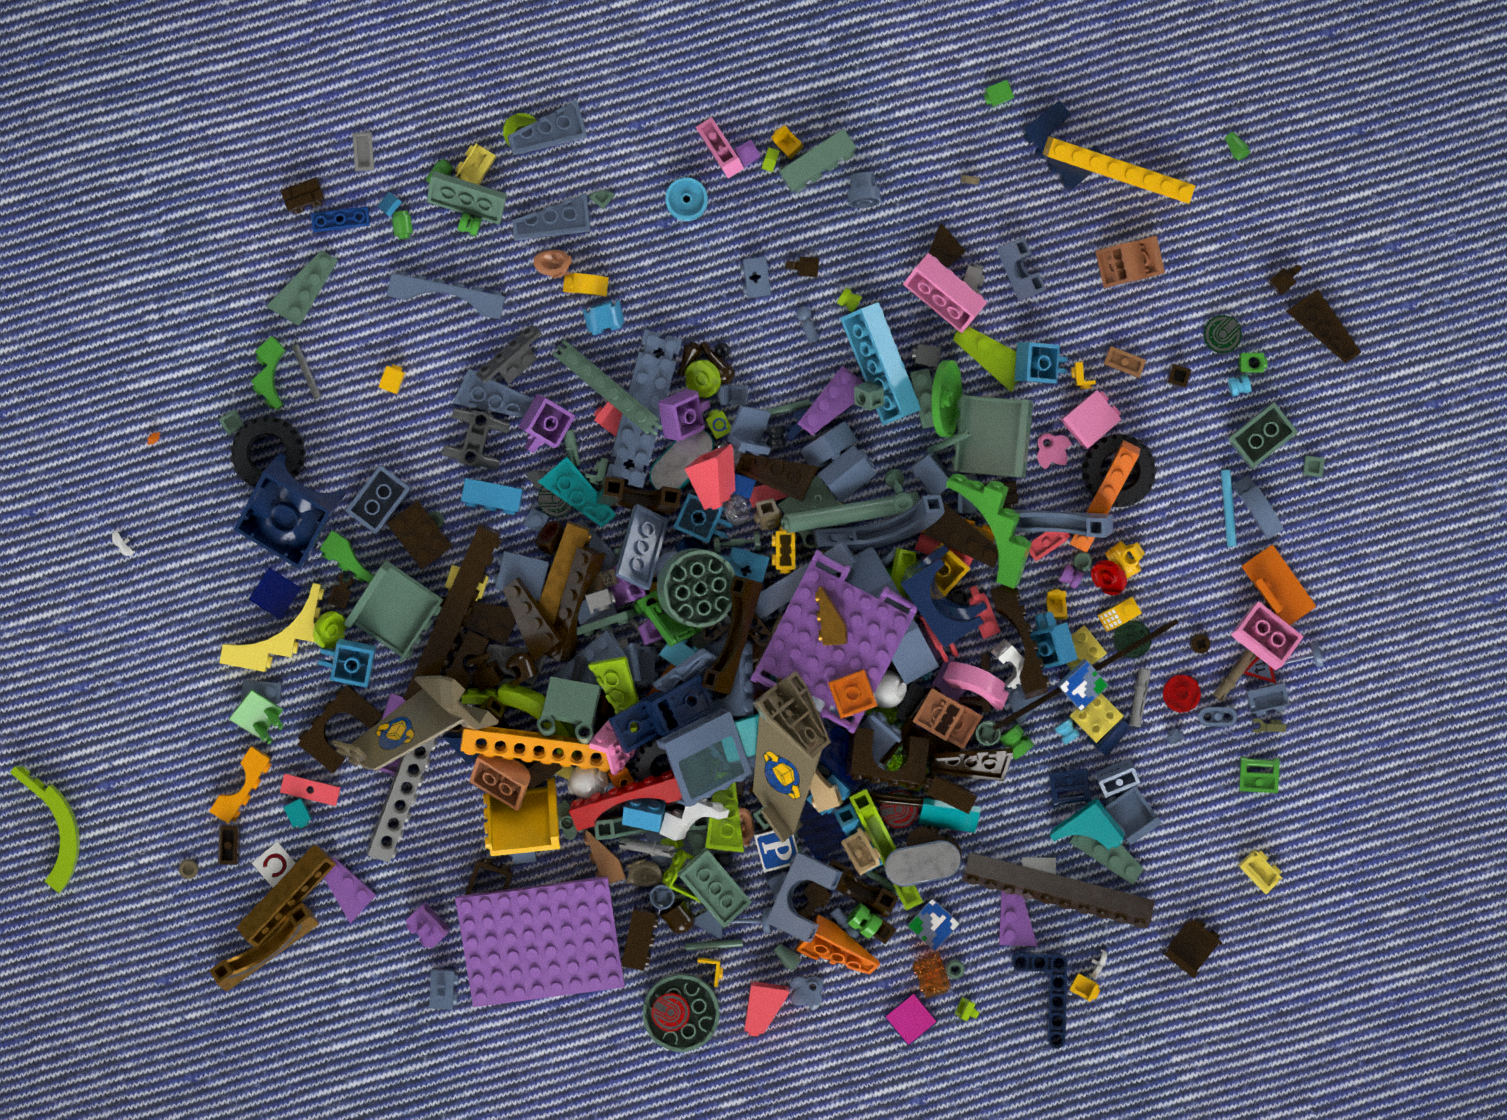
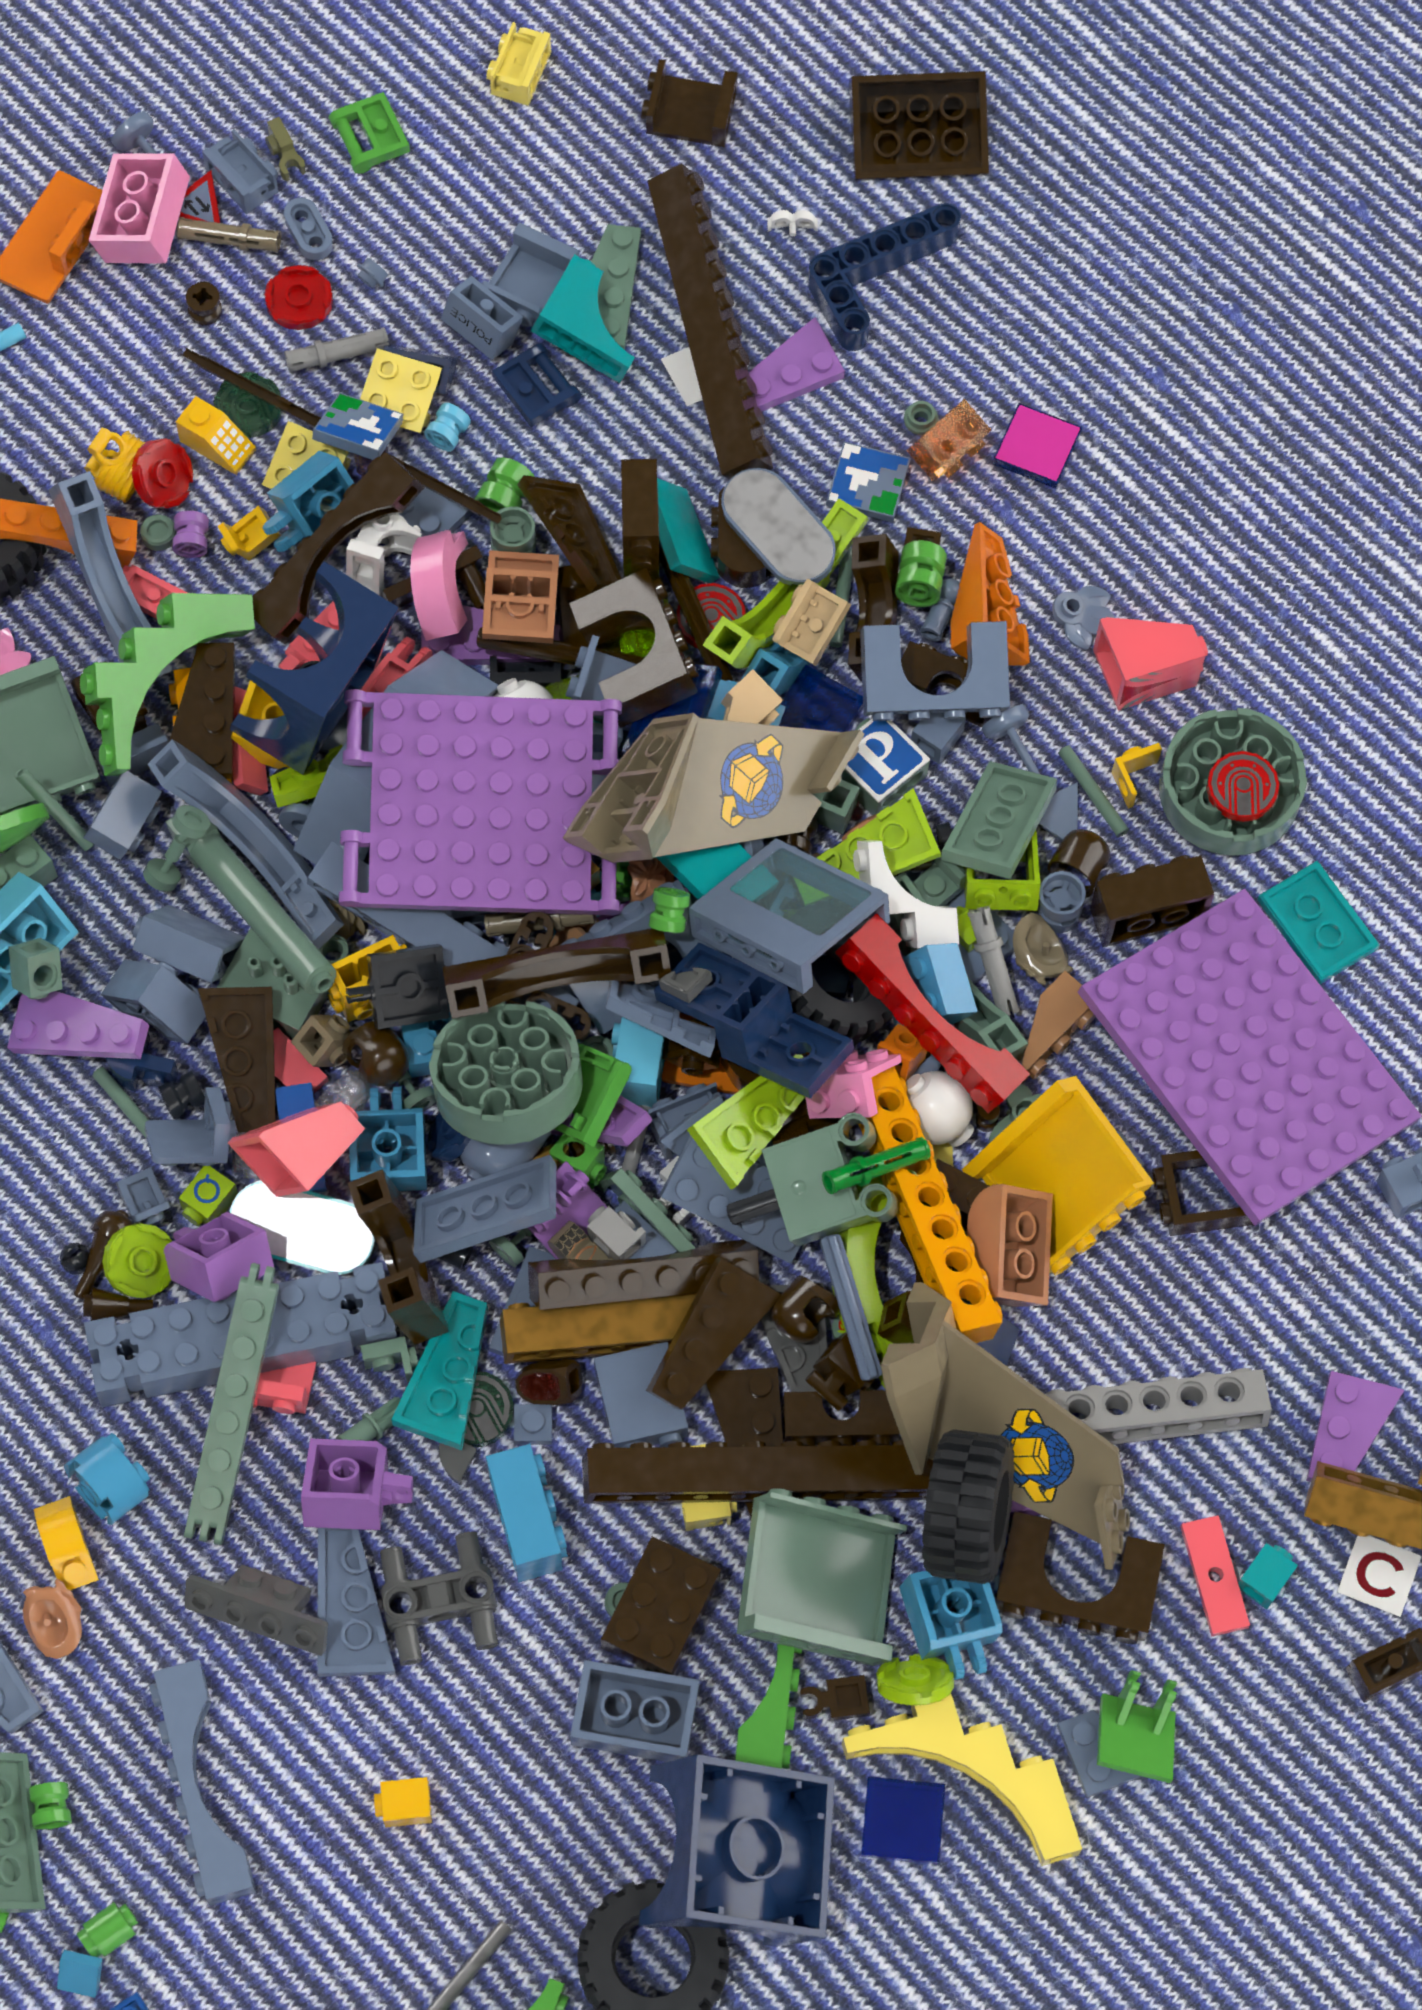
camera: 120 degrees left, 20 degrees down
light orange arch [209,746,272,824] -> none
medium lavender hinge [405,902,451,949] -> none
sand green cone [773,943,802,971] -> none
pearl gold slope [815,586,848,646] -> none
orange tile [828,669,878,719] -> none
lime tile [954,997,980,1021] -> none
yellow bracket [1069,973,1100,1002] -> none
none -> dark brown helmet [342,1021,410,1087]
none -> black plate [346,944,449,1029]
none -> bright green wheel [648,887,691,933]
none -> dark grey tile [659,968,713,1003]
none -> sand blue axle [820,1234,882,1381]
none -> green pin [822,1137,930,1194]
none -> dark brown slope [849,71,989,179]
none -> black tyre [922,1429,1015,1584]
none -> teal tile [1257,860,1380,984]

